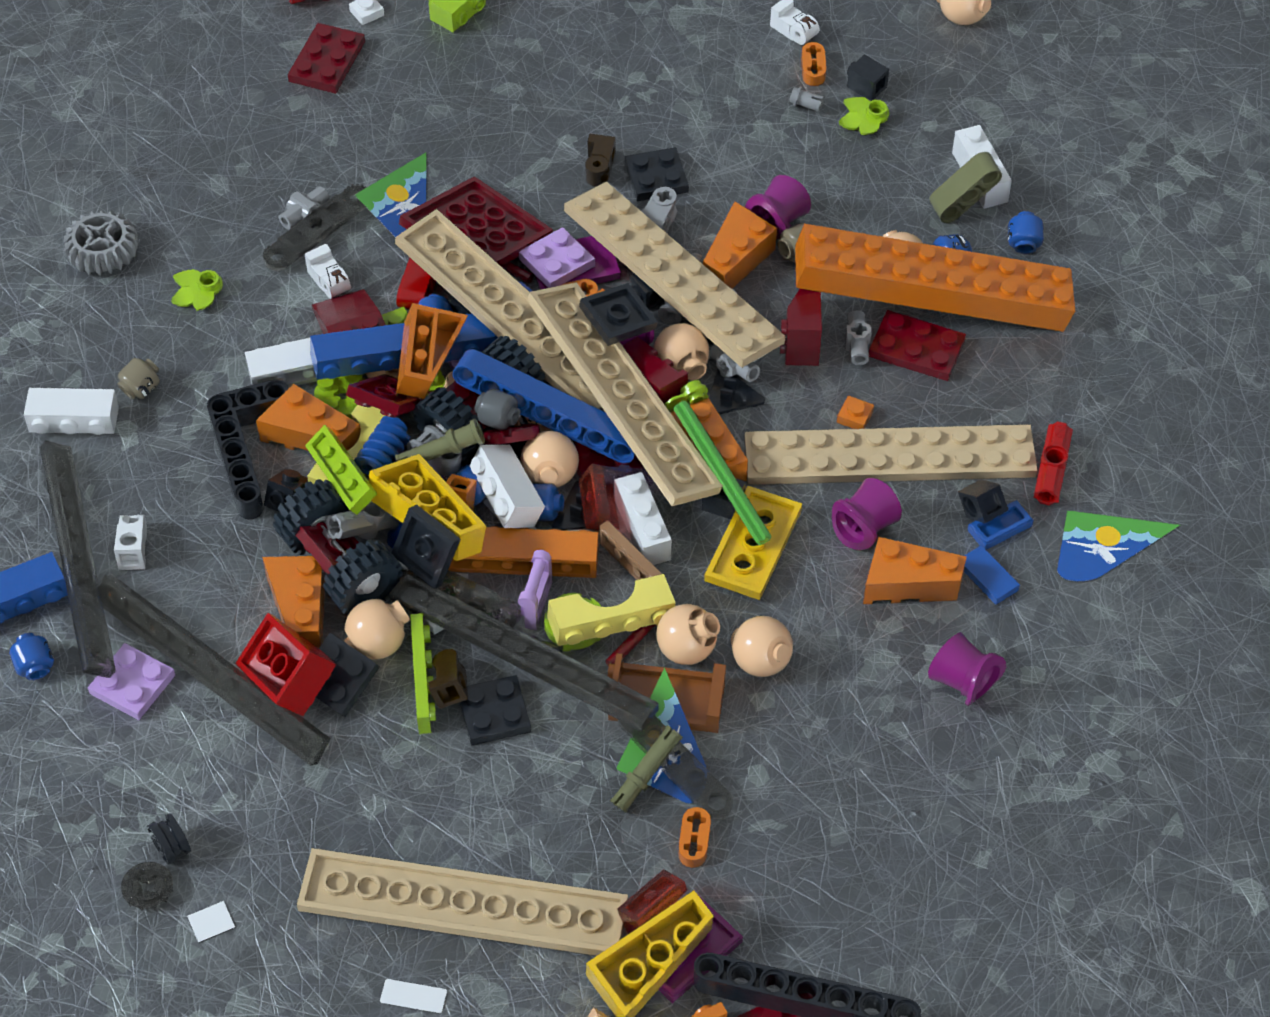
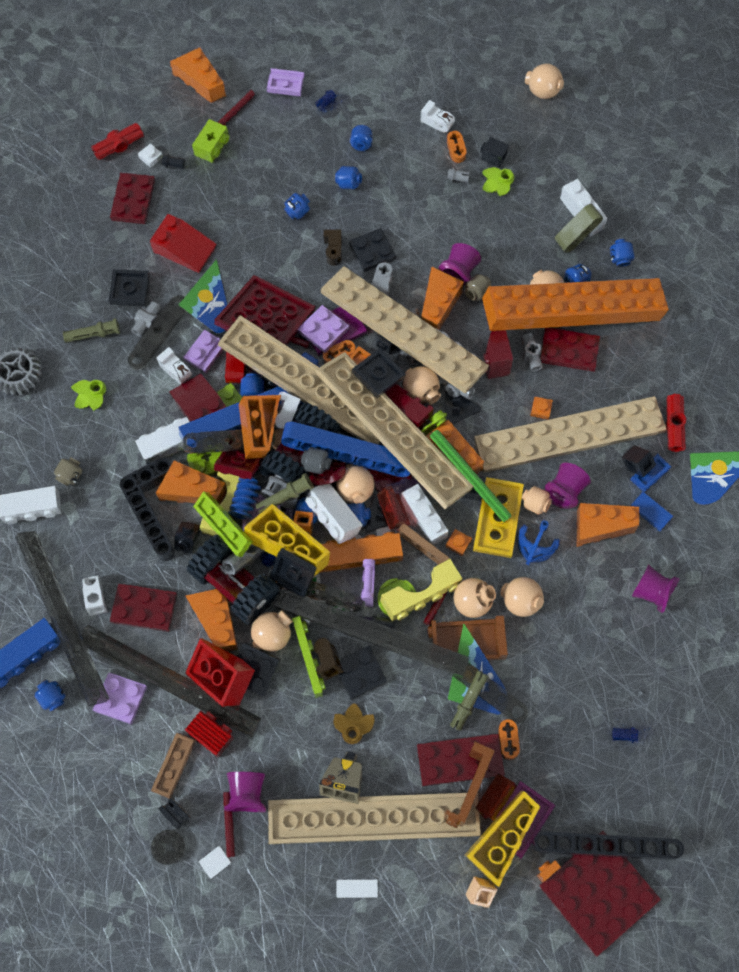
camera: 10 degrees left, 15 degrees up
none -> olive pin [63,318,120,343]
none -> black plate [108,269,150,306]
none -> dark red plate [110,584,177,632]
none -> red slope [150,214,217,273]
none -> medium nougat tile [151,732,196,798]
none -> black pin [162,154,185,169]
none -> clear smoke piece [181,430,275,454]
none -> lavender plate [183,330,224,373]
none -> red brick [185,711,234,758]
none -> dark red bar [223,792,235,858]
none -> magenta hat [224,772,266,813]
none -> white leg [274,392,300,429]
none -> blue head [284,193,310,219]
none -> dark tan torso [319,752,362,804]
none -> pearl gold plate [333,703,374,744]
none -> blue head [335,166,362,190]
none -> blue head [350,125,373,151]
none -> dark red plate [417,734,505,787]
none -> dark orange panel [443,742,495,828]
none -> orange plate [445,529,472,556]
none -> blue helmet [517,520,560,565]
none -> light nougat head [522,486,552,514]
none -> clear blue pin [612,727,639,743]

